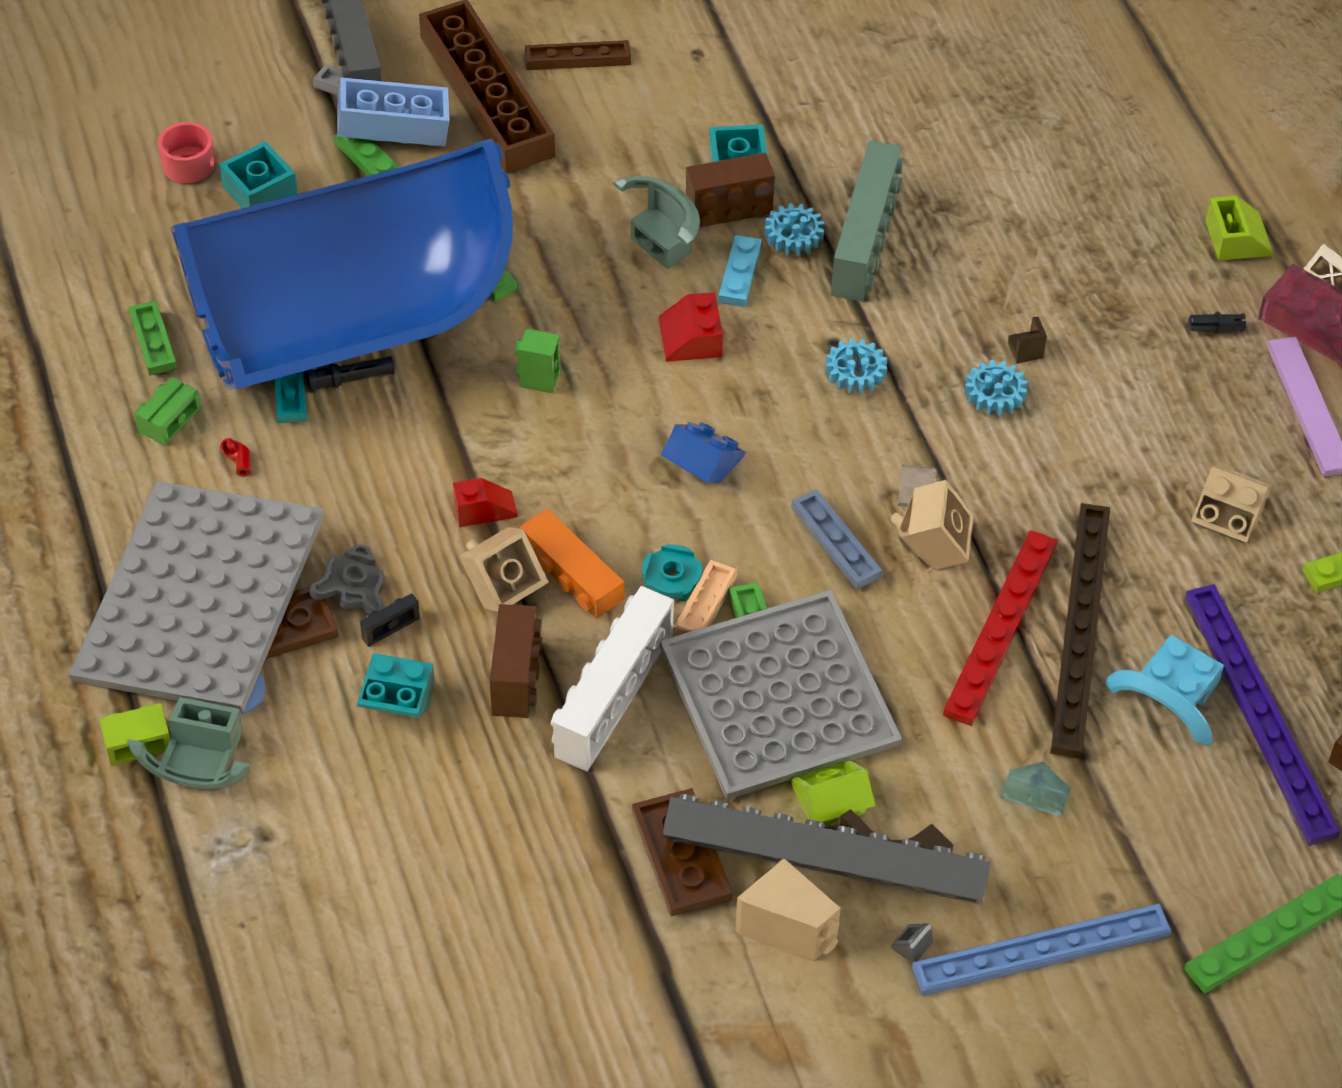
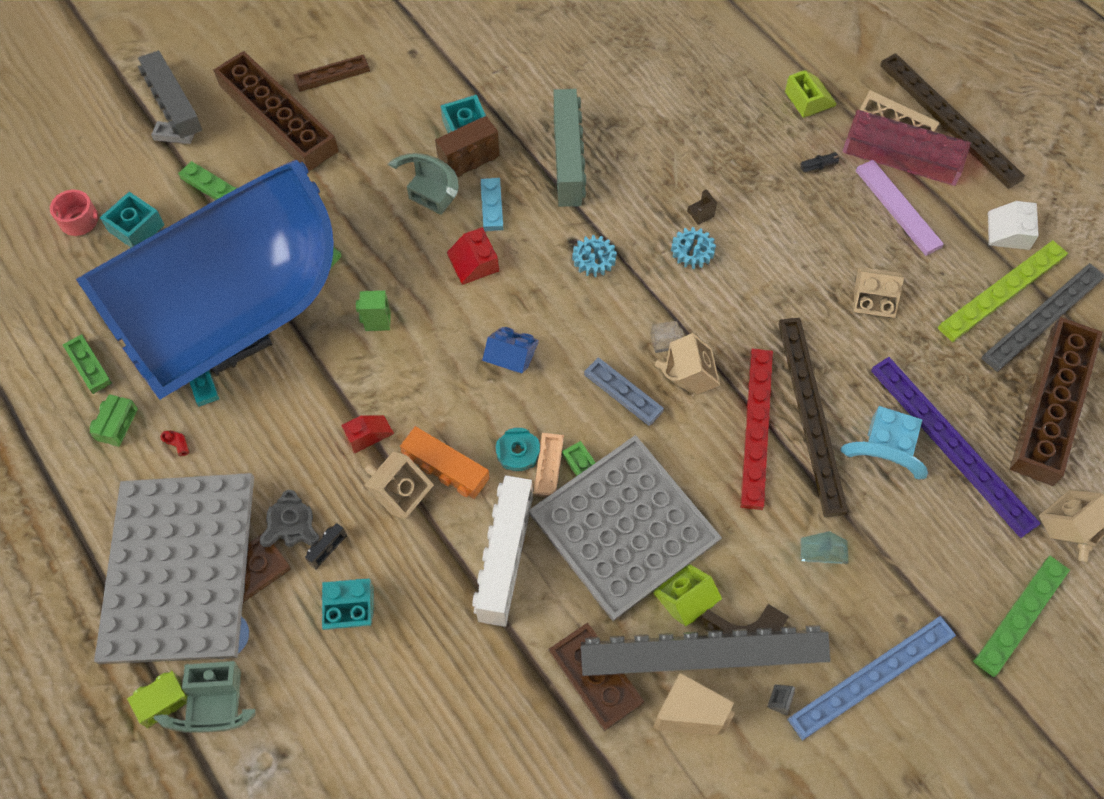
camera: 15 degrees left, 10 degrees up
light blue brick [337,77,449,147] -> none
reddish brown brick [490,604,543,718] -> none
medium azure gear [765,203,824,256] -> none

